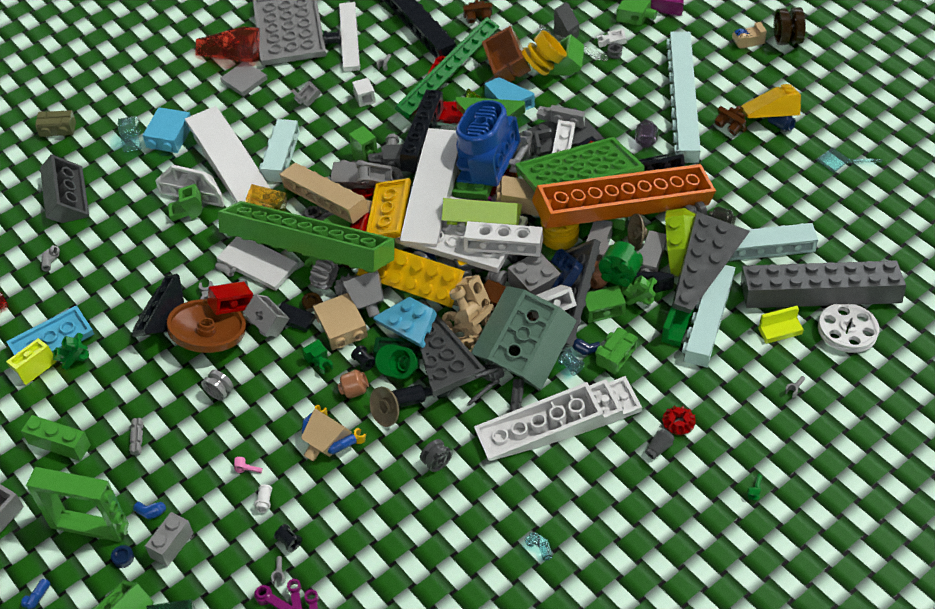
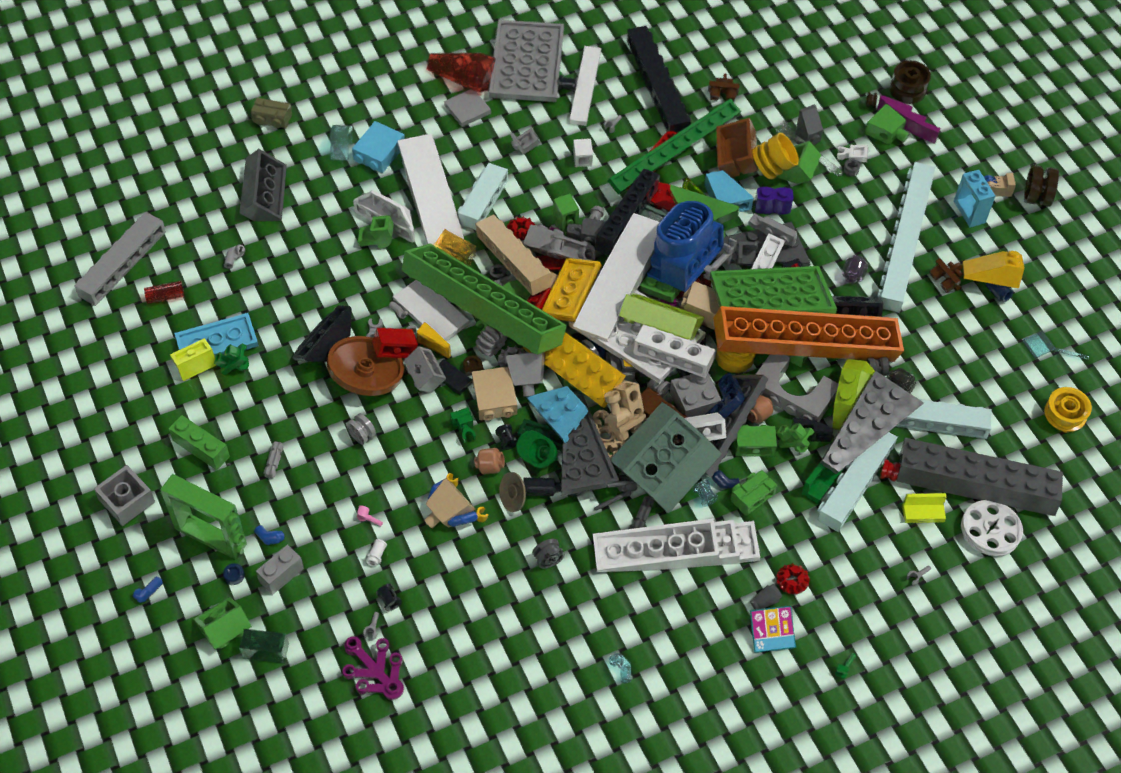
camera: 10 degrees right, 5 degrees up
green brick [599,241,643,287] -> none
dark tan dish [628,214,647,251] -> none
none -> yellow slope [417,322,451,358]
none -> red gear [507,215,535,240]
none -> piece [750,606,796,653]
none -> dark purple brick [755,187,793,215]
none -> red wheel [880,459,900,482]
none -> medium azure window [954,170,995,227]
none -> yellow wheel [1044,387,1092,432]

